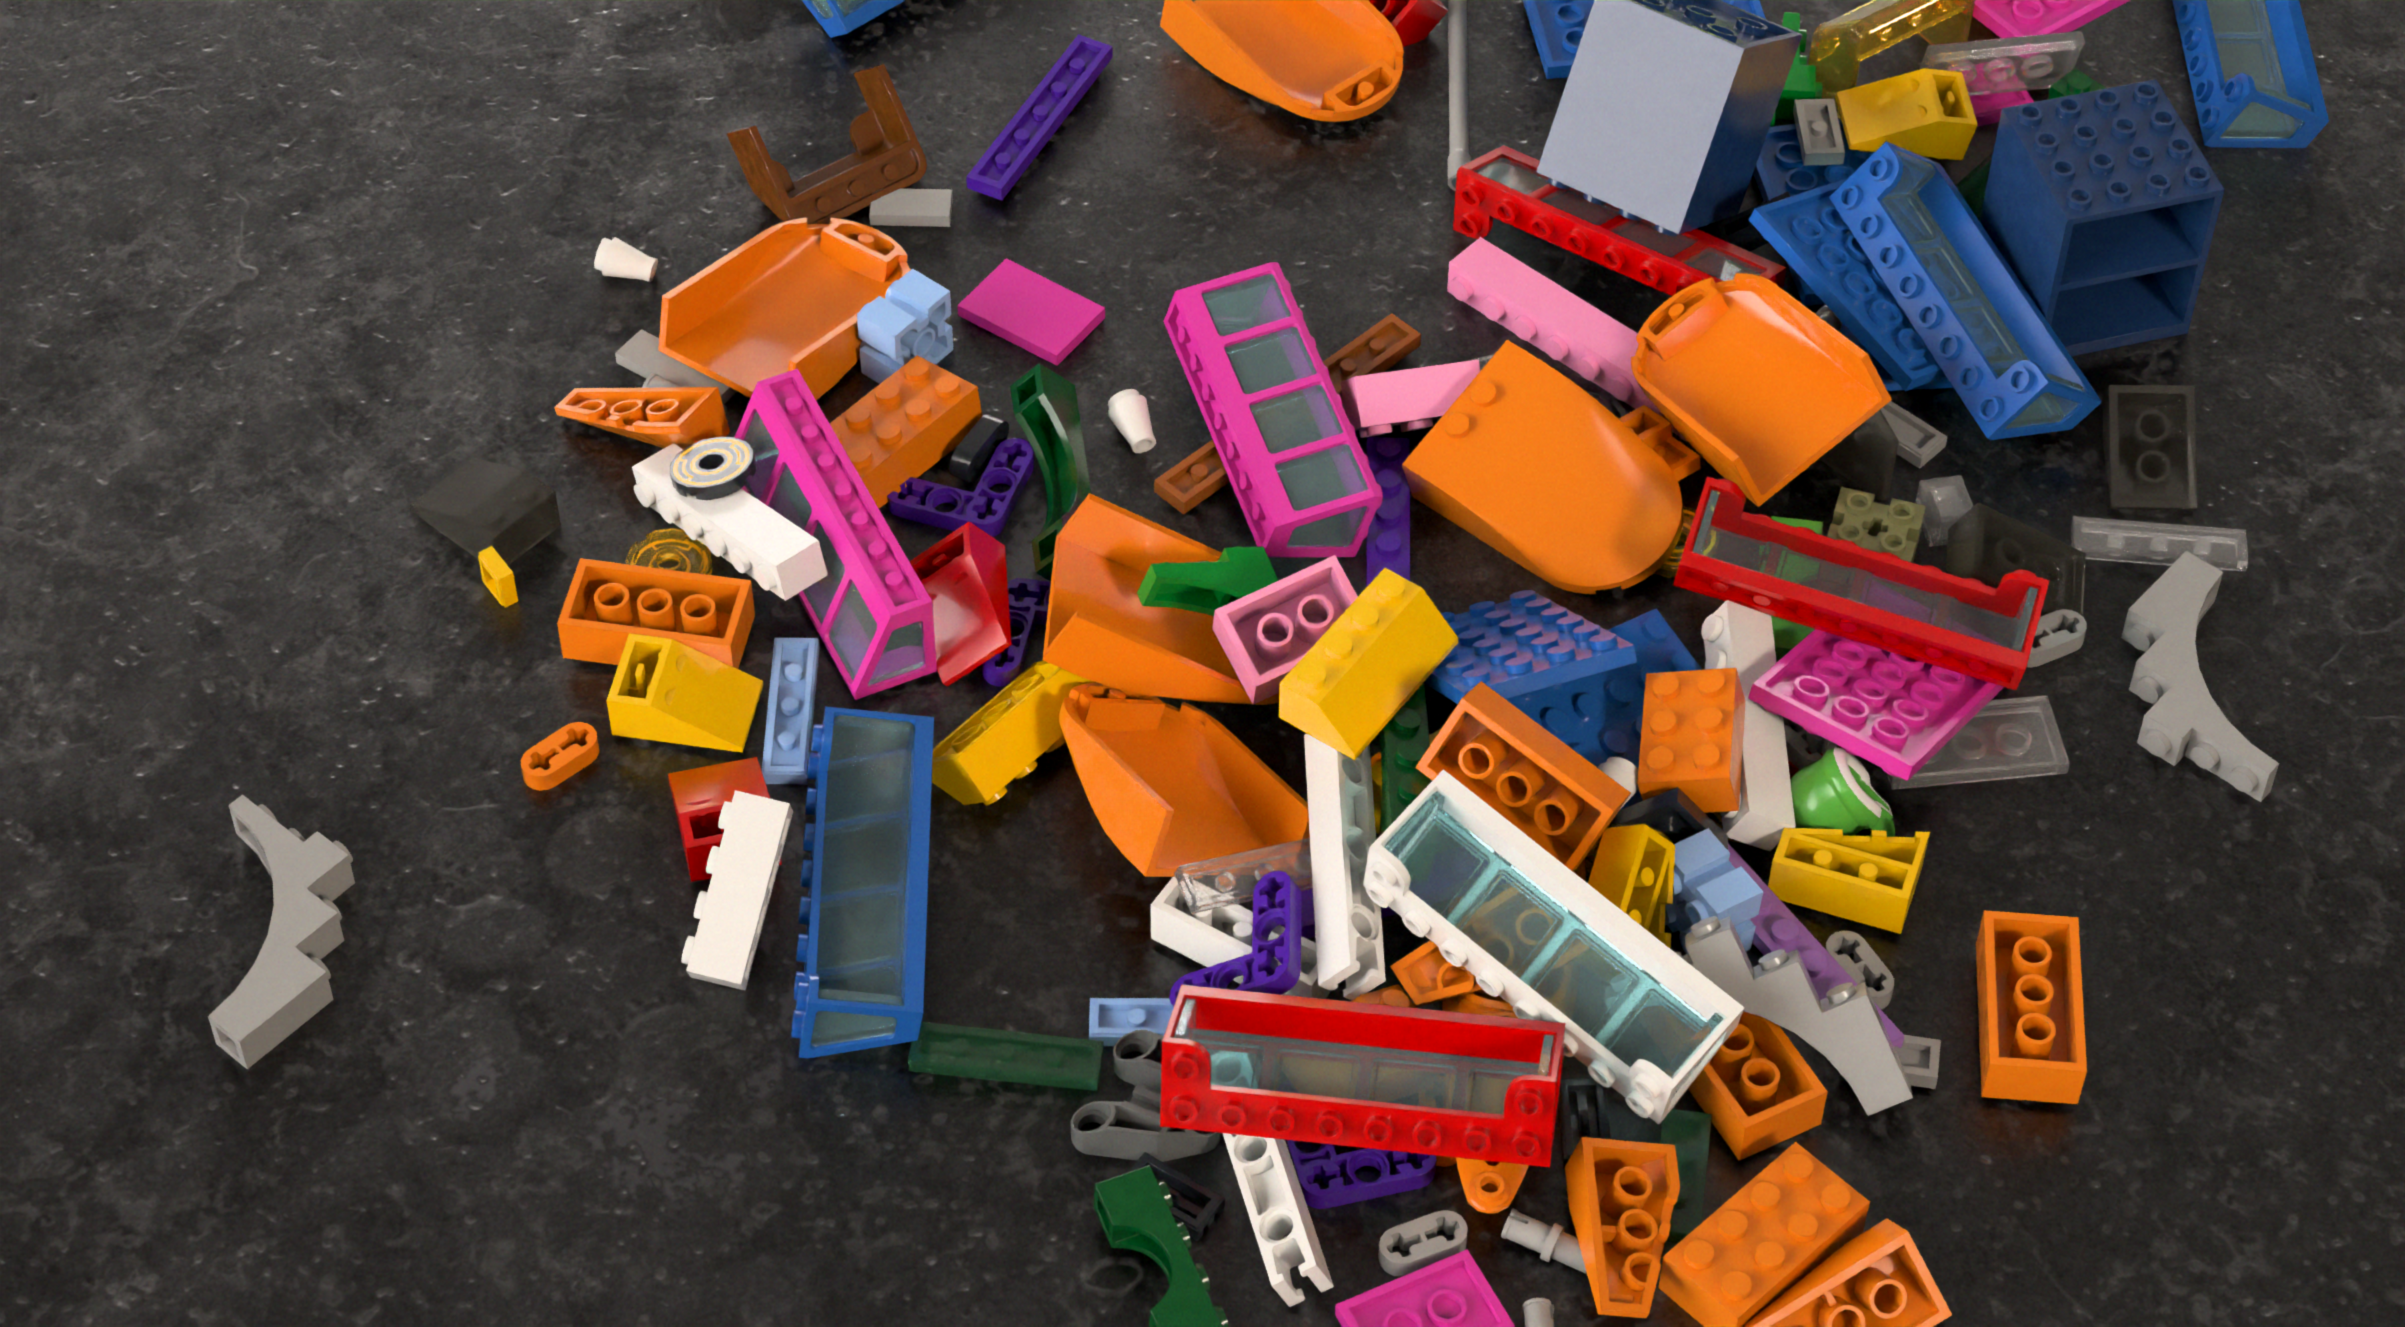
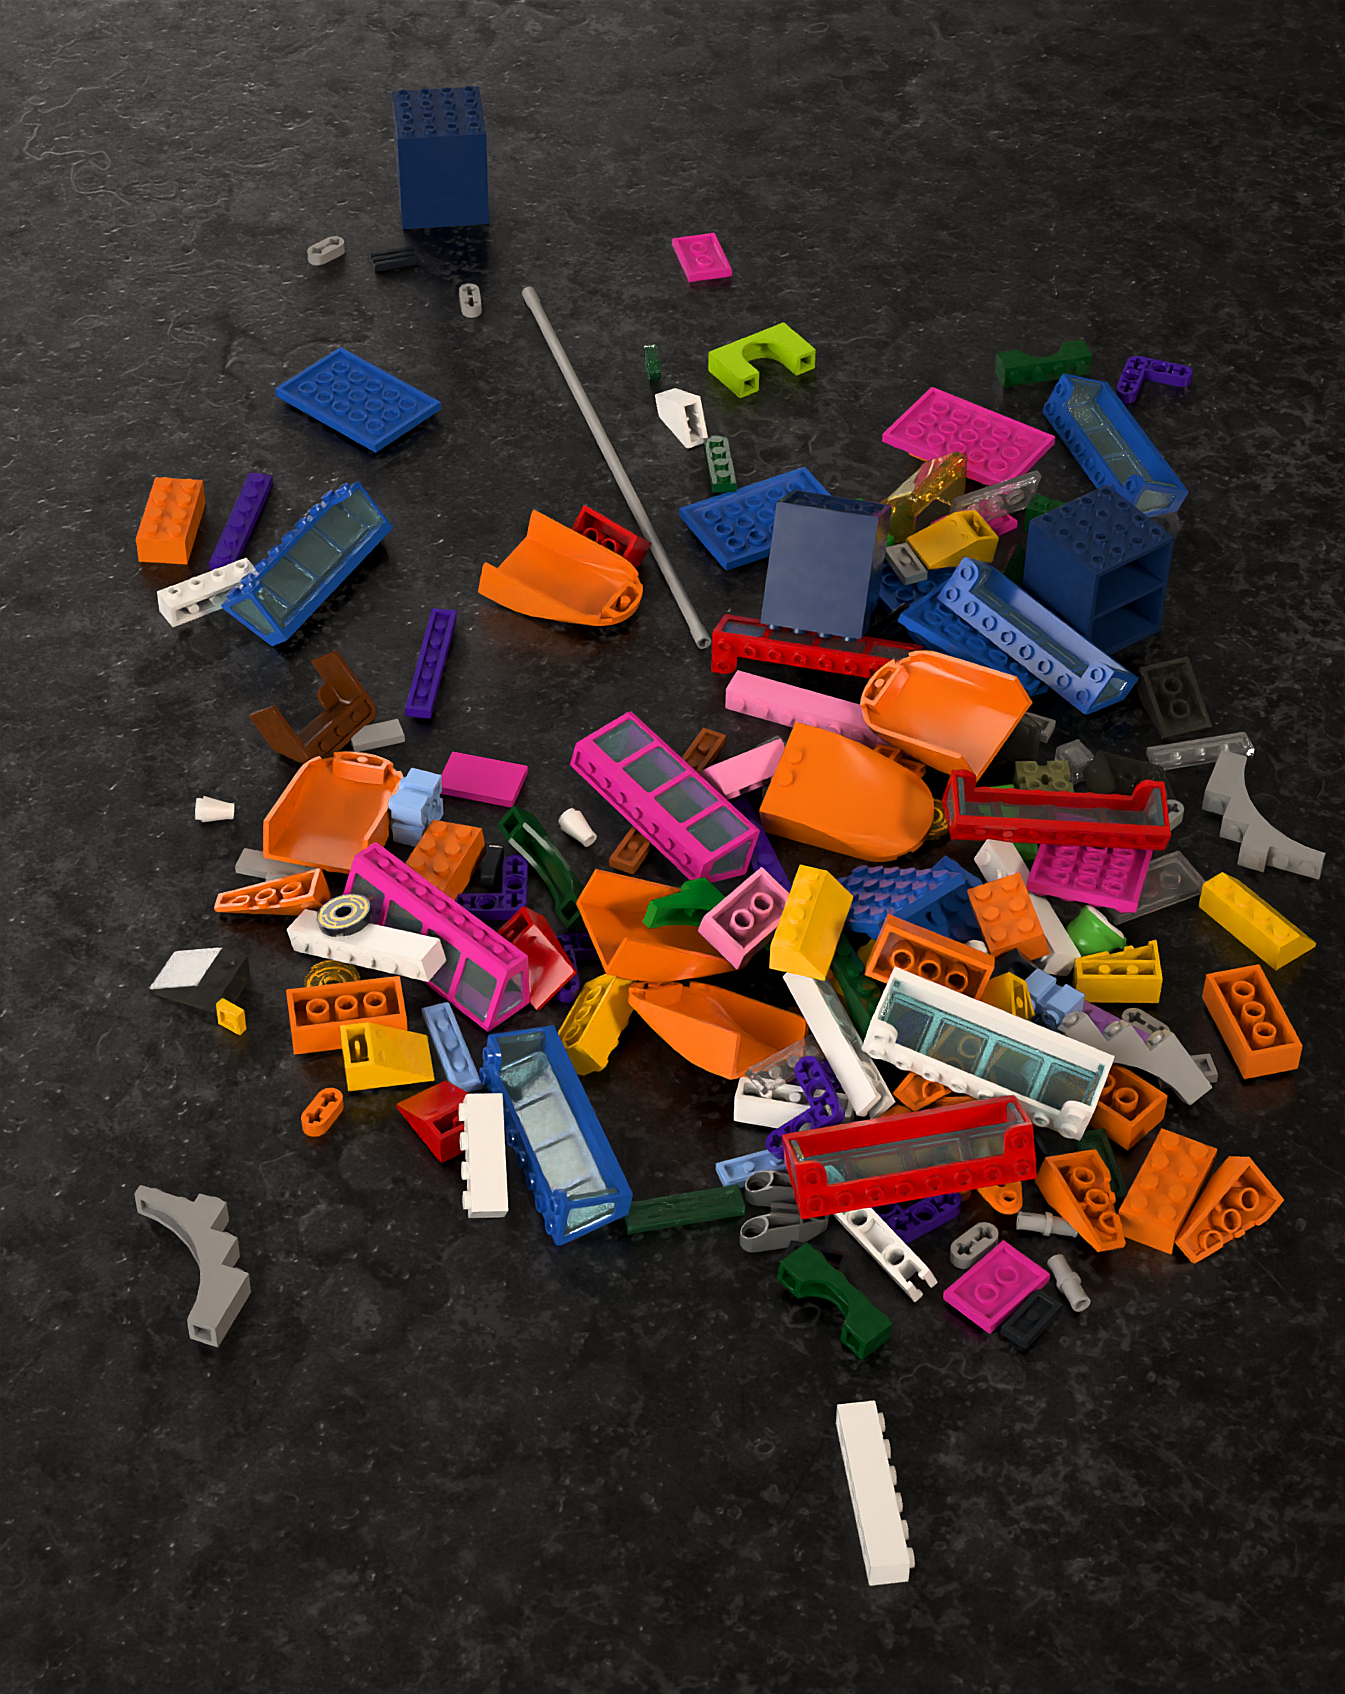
camera: 20 degrees left, 5 degrees down
none -> yellow slope [1199,872,1316,971]

